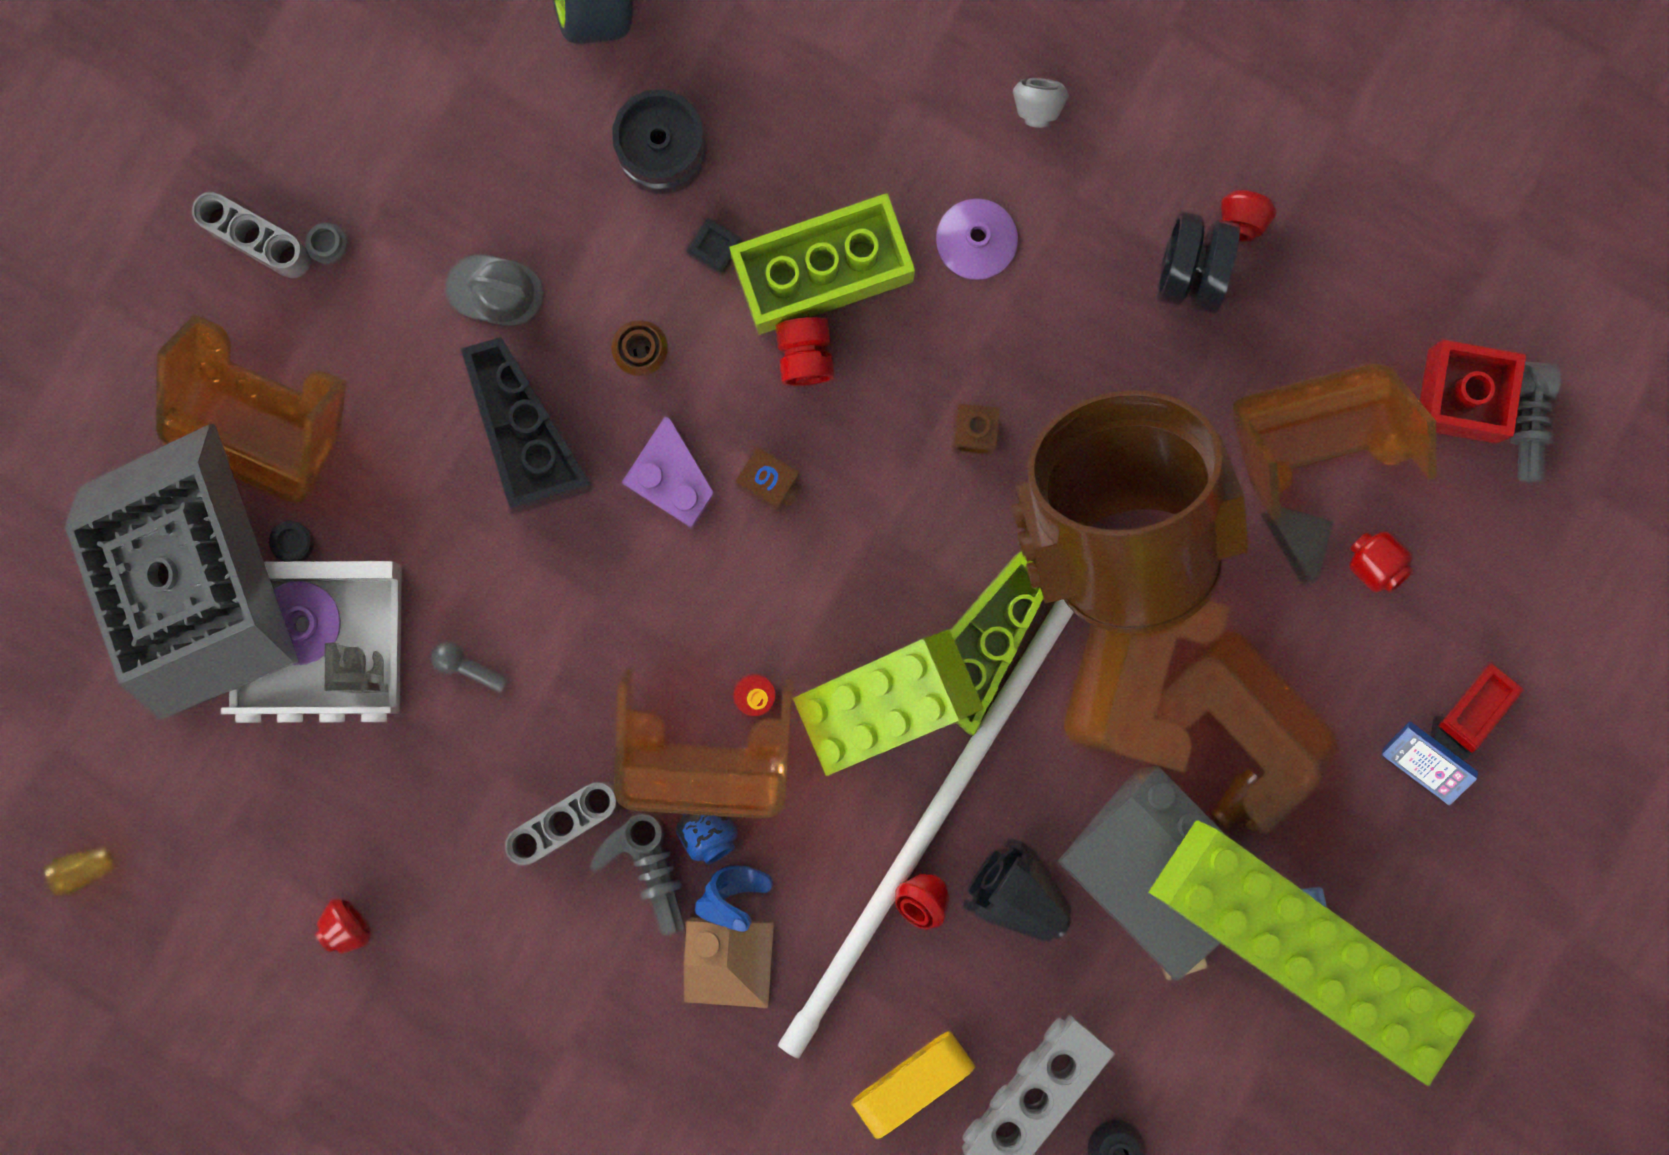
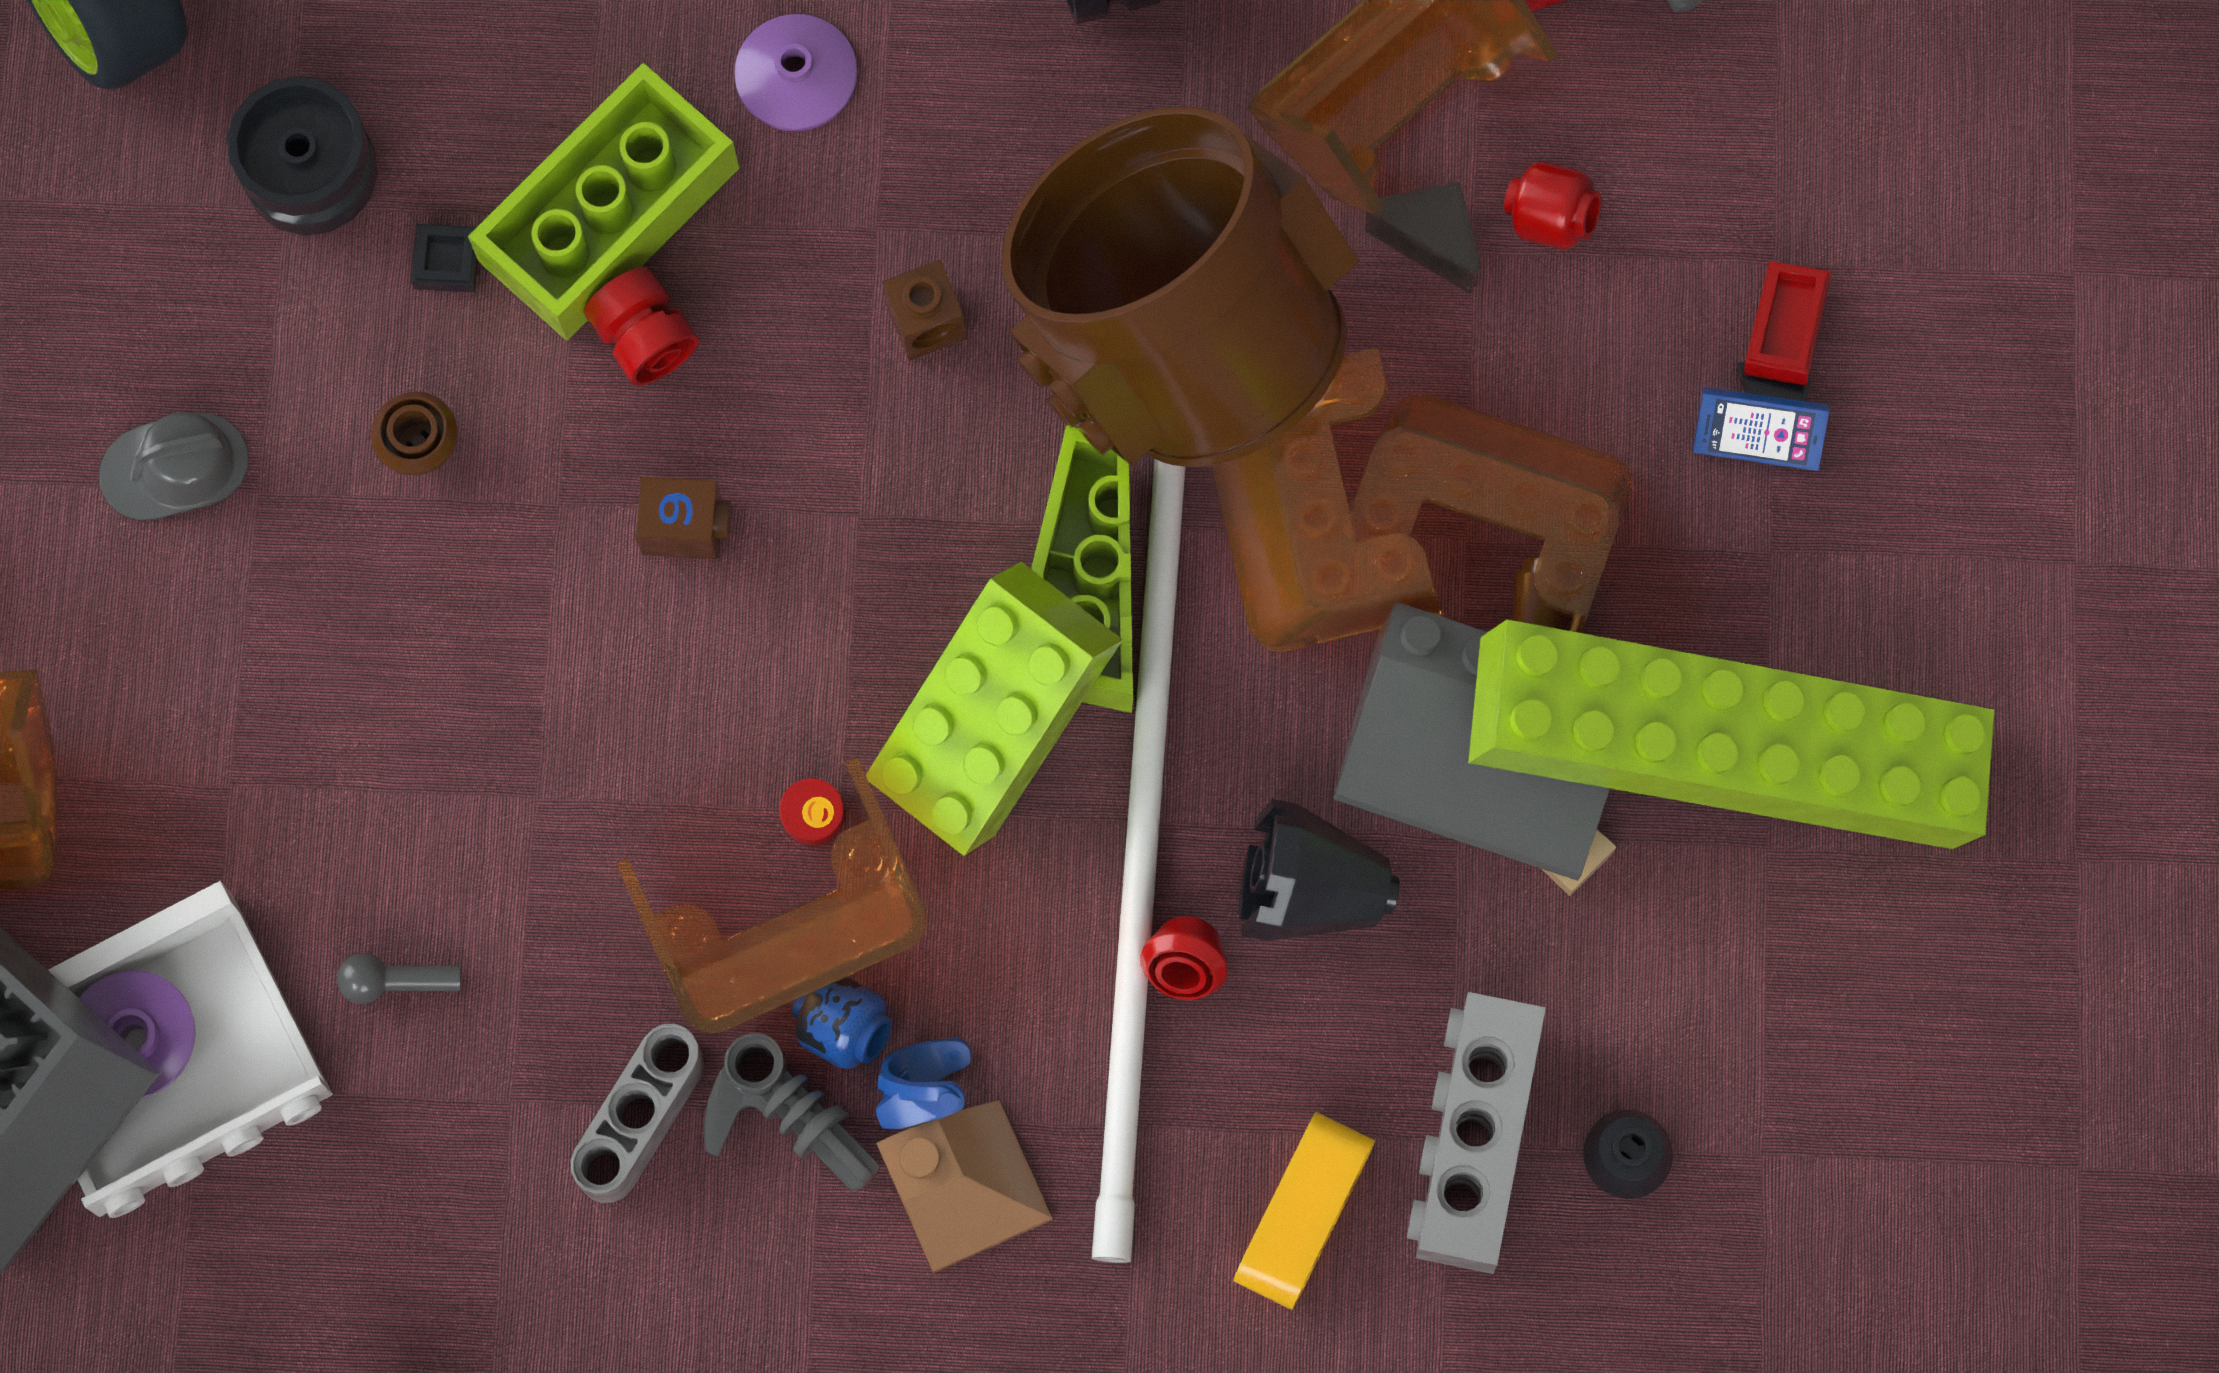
camera: 25 degrees left, 10 degrees down
black tile [269,521,314,562] -> none
clear smoke hinge [325,643,388,693] -> none
black wedge [460,337,591,515] -> none
medium lavender wing [622,416,715,529] -> none

